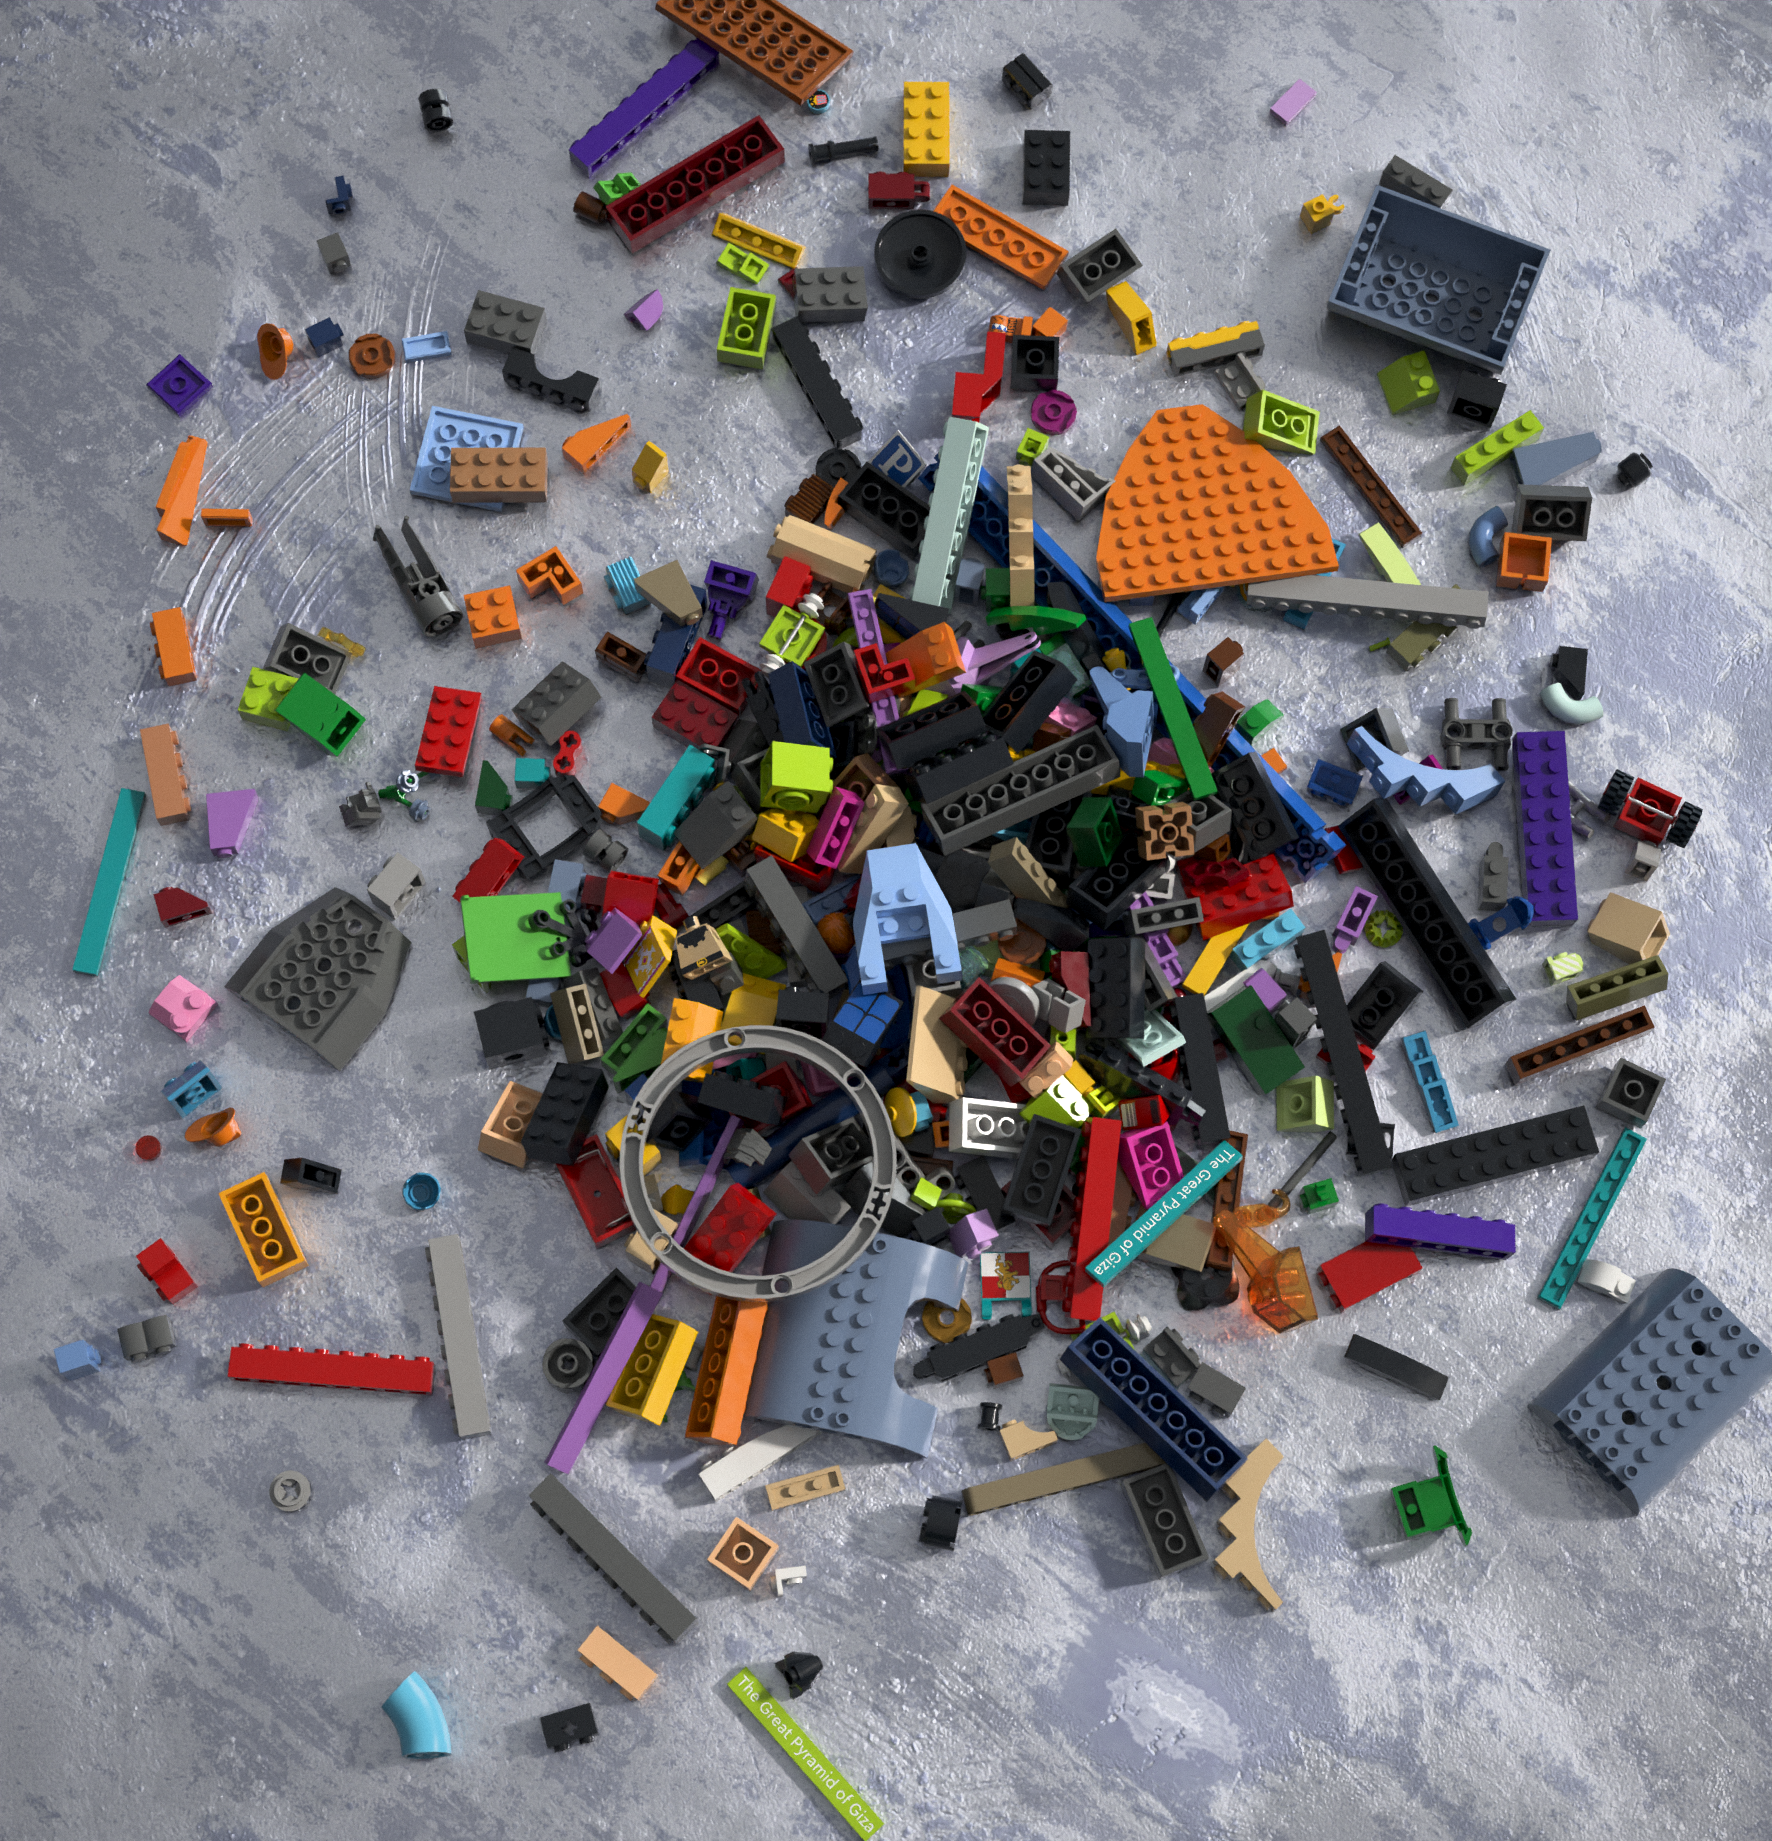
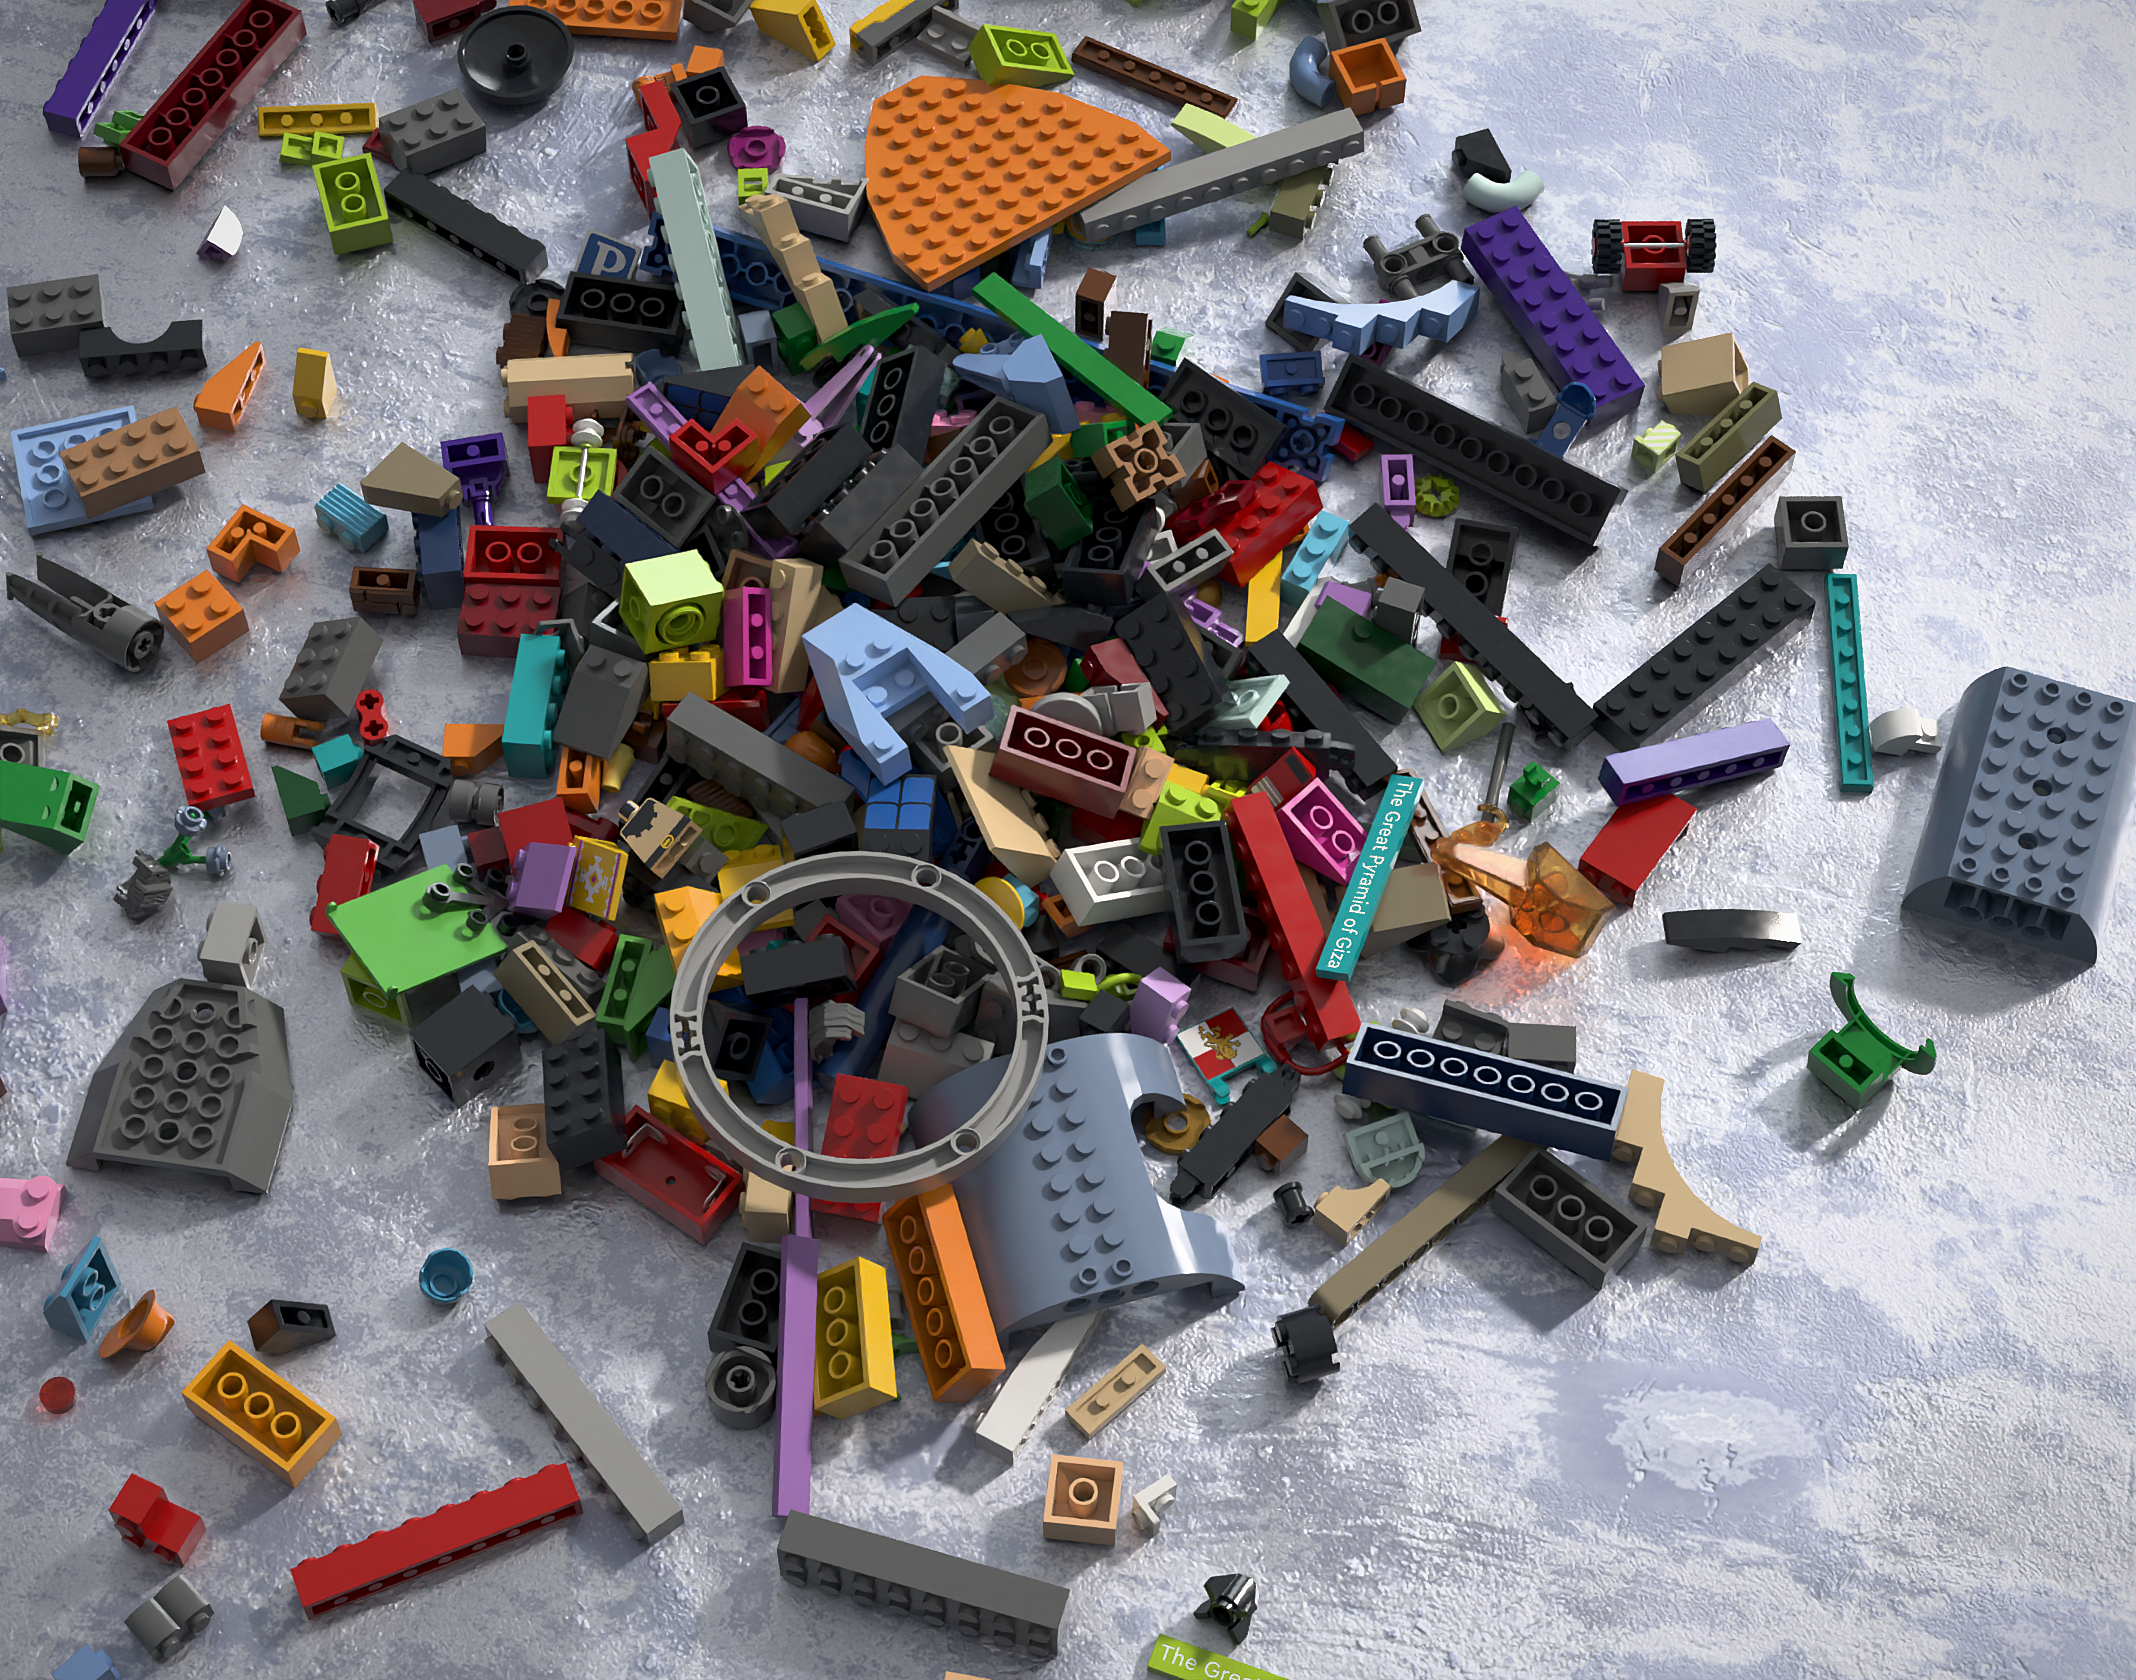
camera: 25 degrees left, 15 degrees down
dark azure slope [1401,1030,1459,1133] -> none

